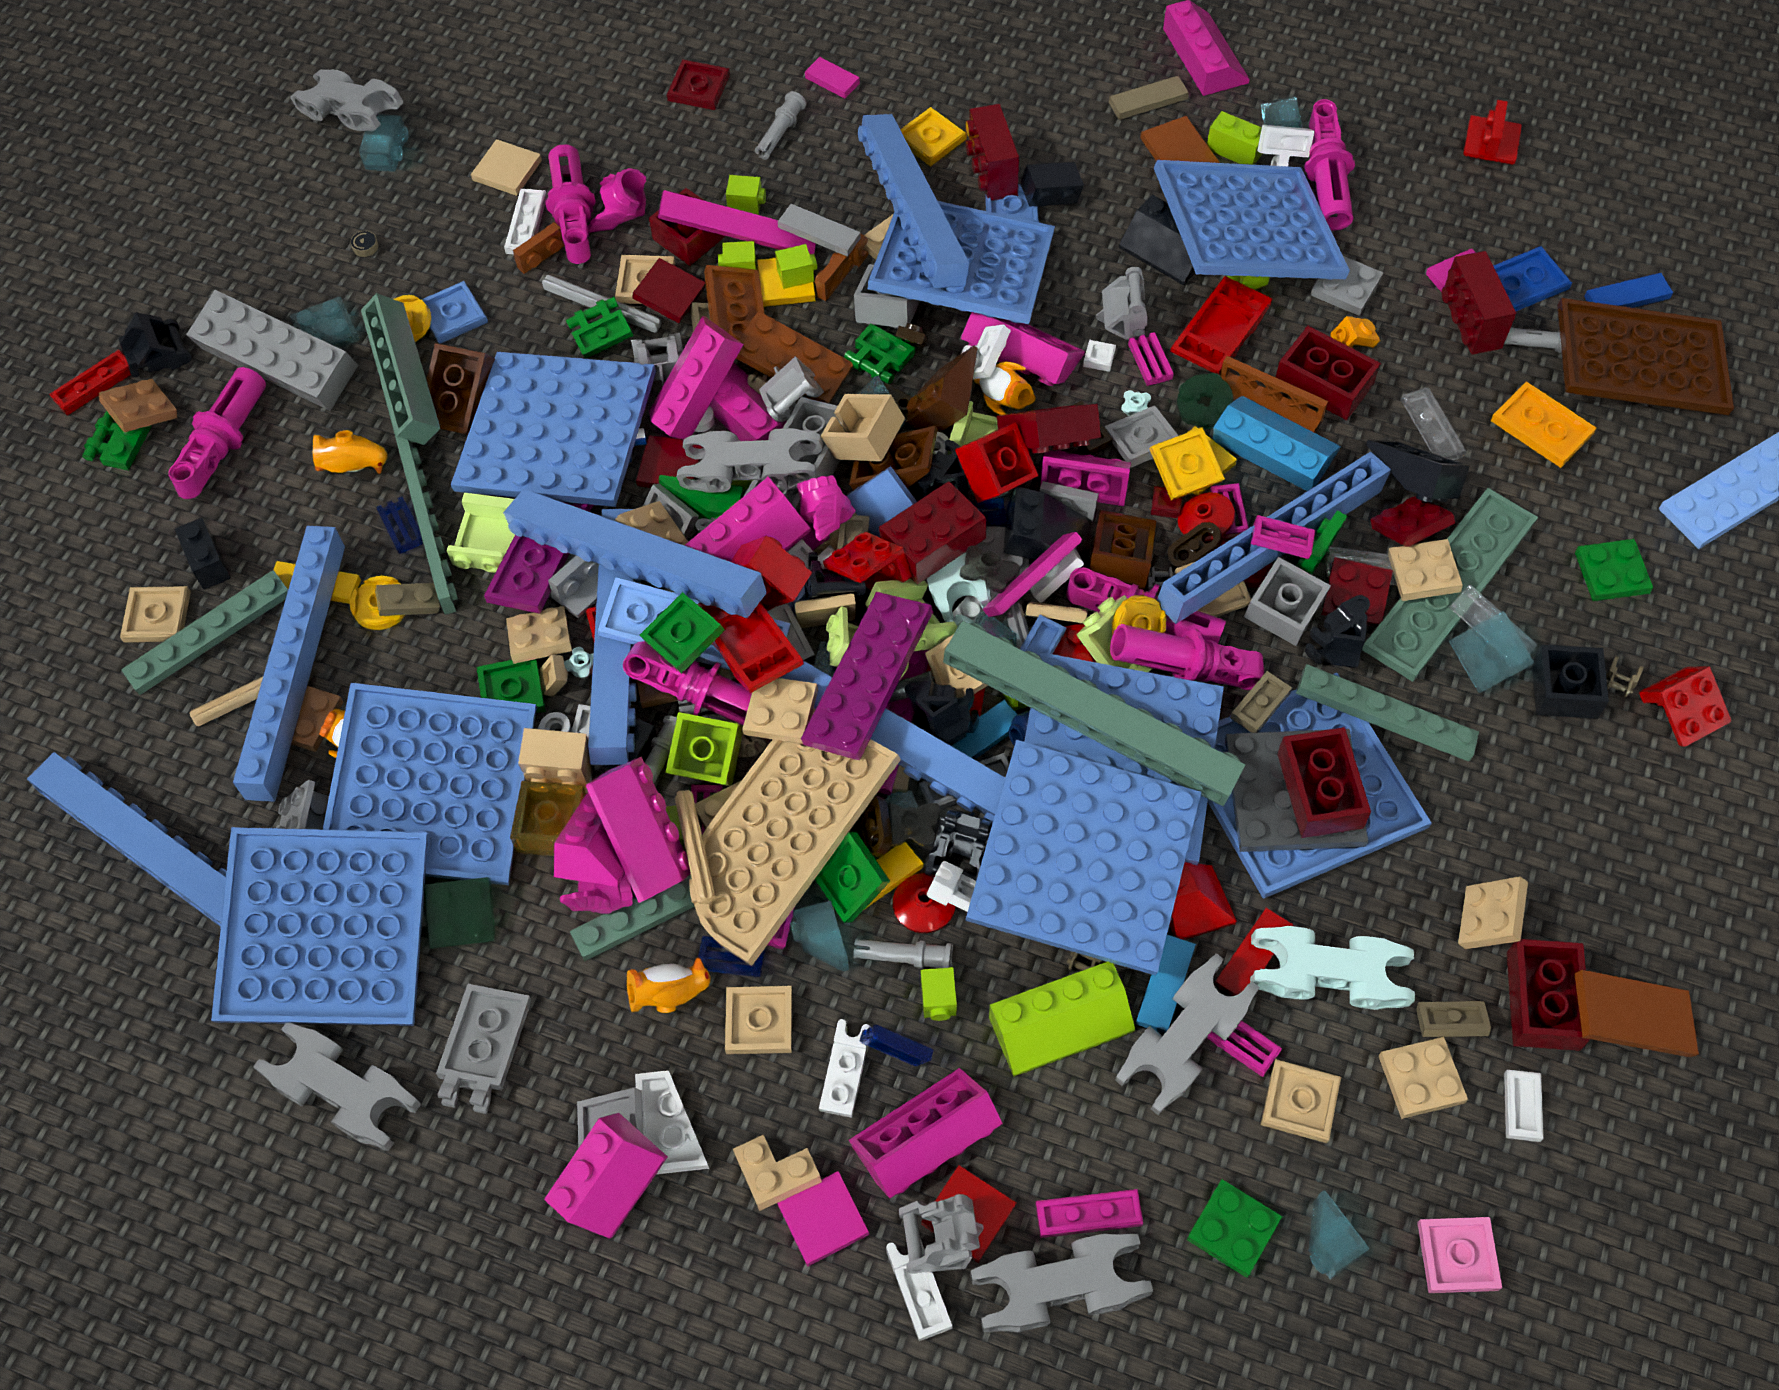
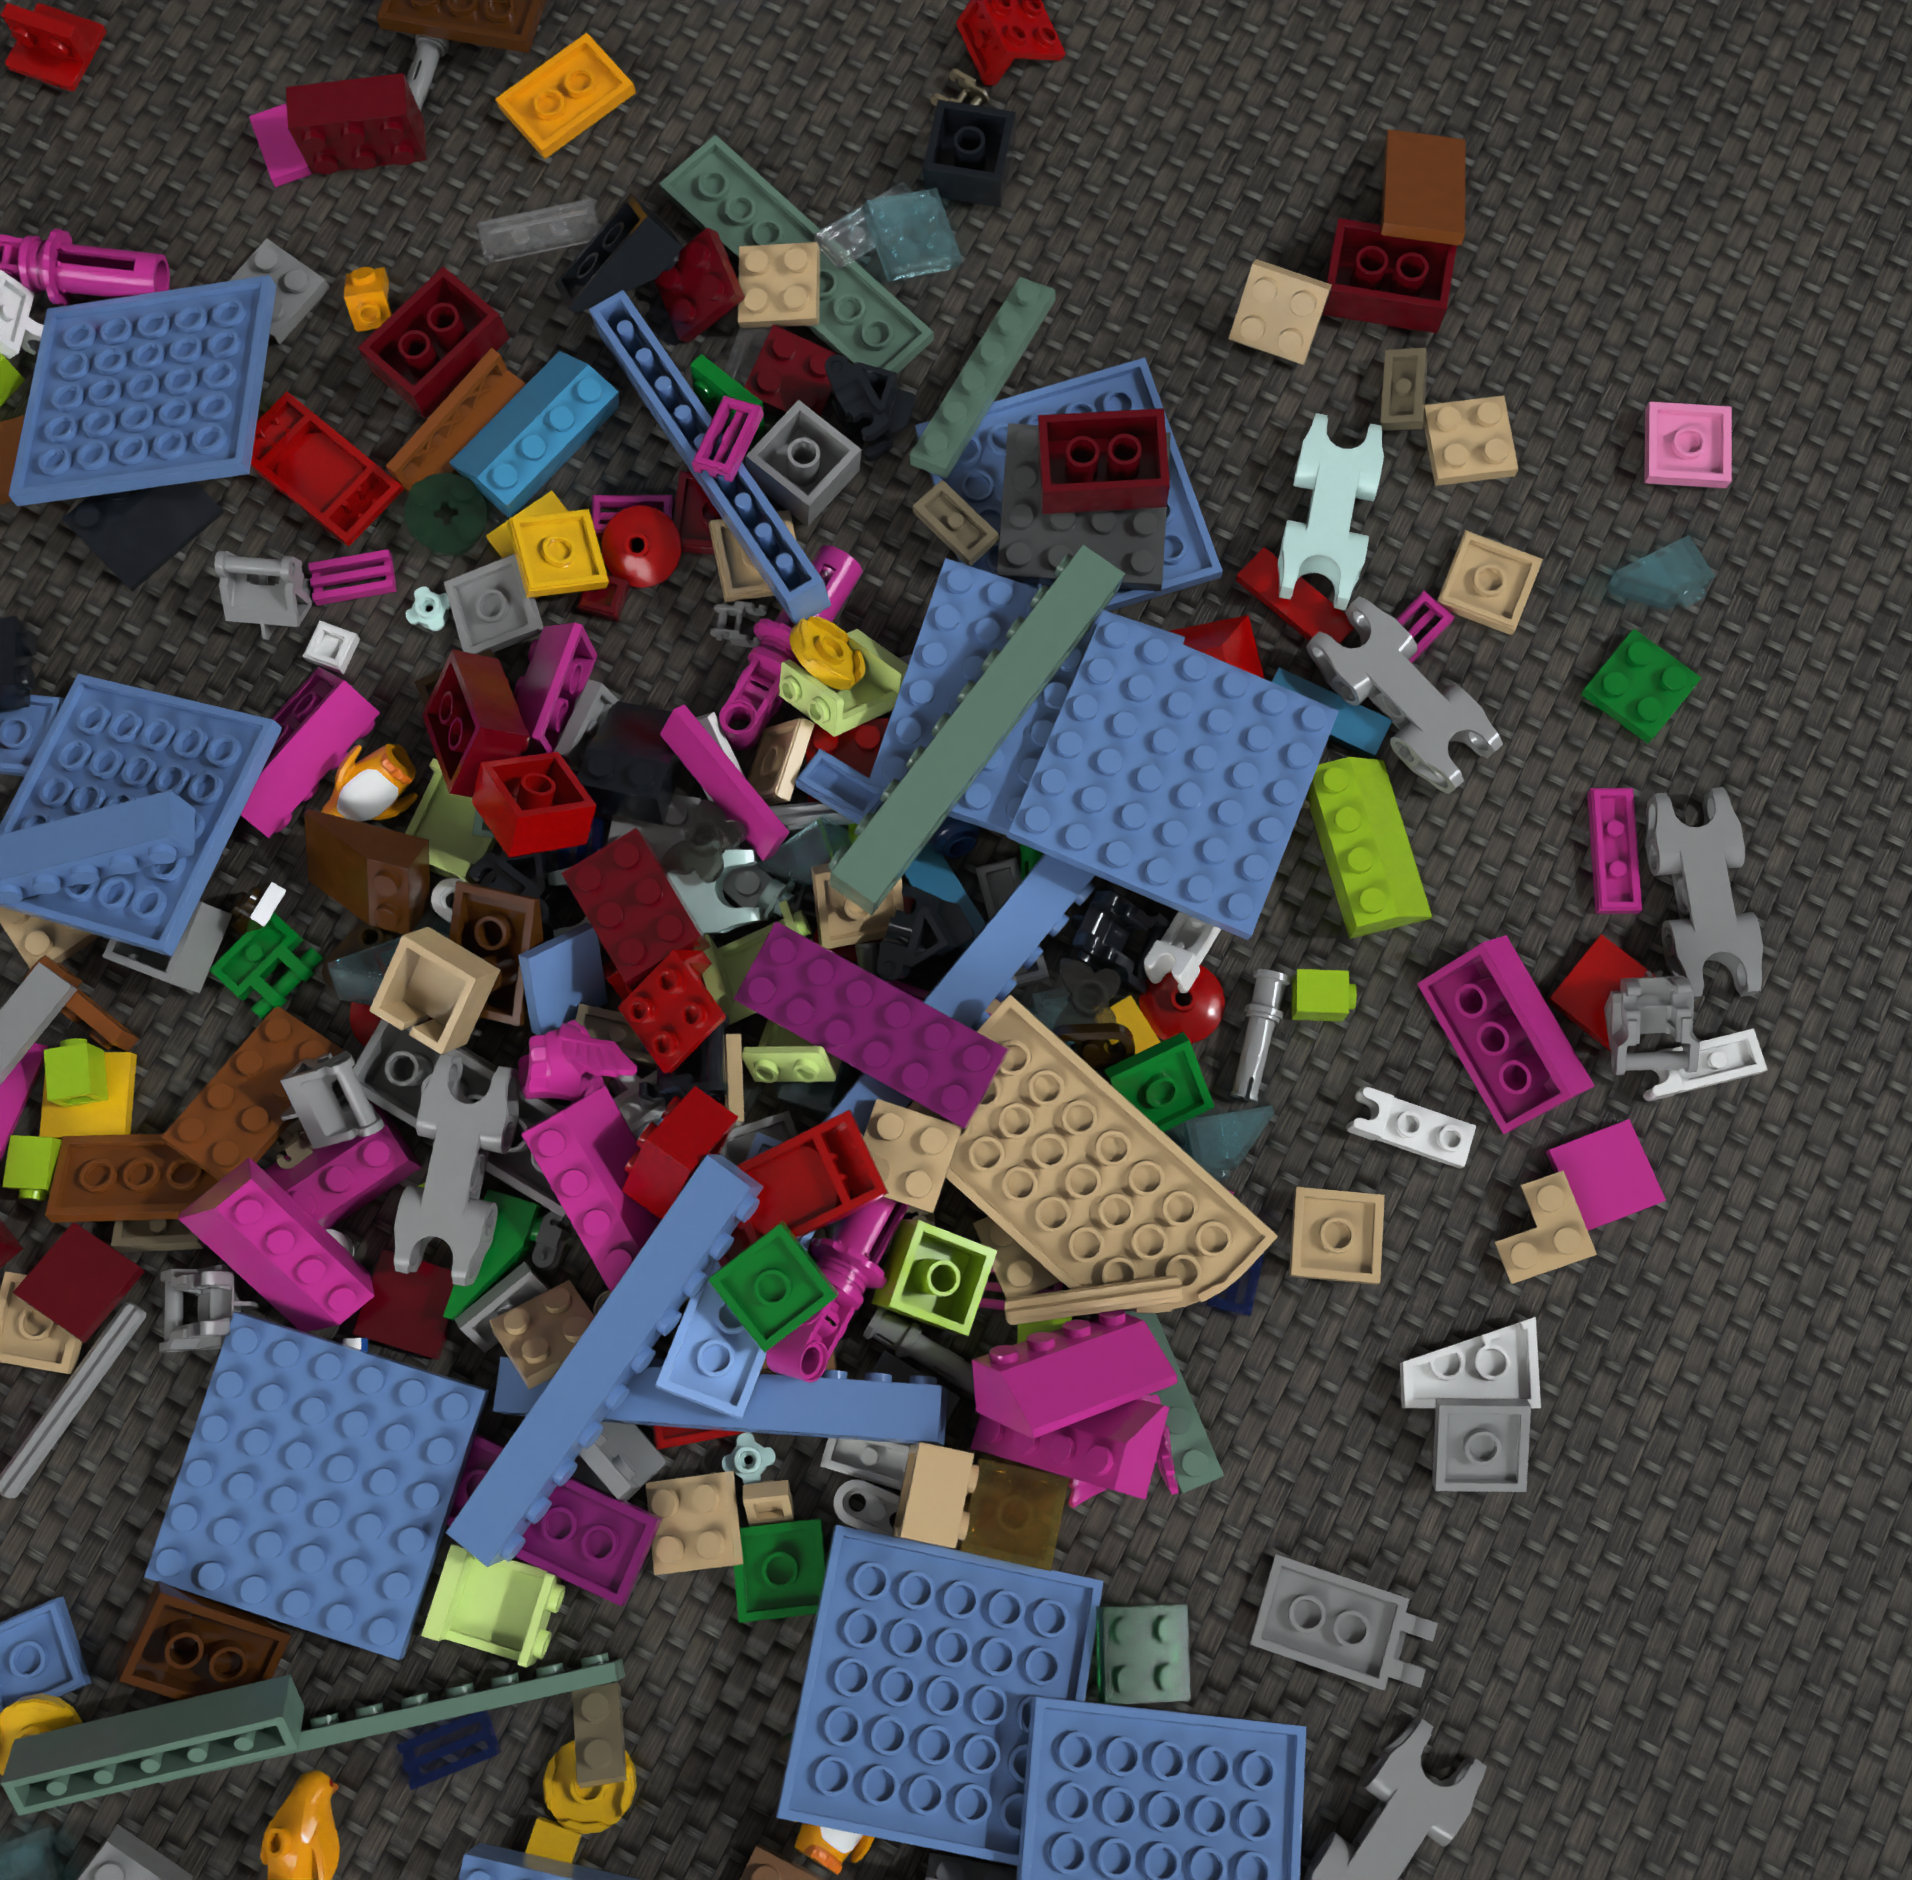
camera: 80 degrees left, 15 degrees up
dark pink slope [544,1113,668,1239] -> none
green plate [566,297,634,359] -> none
light orange animal [627,957,711,1013] -> none
clear blue tile [859,1025,934,1066] -> none
white plate [961,324,1011,380] -> none
reddish brown slope [1089,510,1156,591] -> none
dark pink piece [1110,624,1265,690] -> none
dark brown plate [1168,522,1223,568] -> none
blue tile [1493,246,1572,311] -> none
white tile [1504,1070,1543,1142] -> none
green plate [1575,539,1653,601] -> none

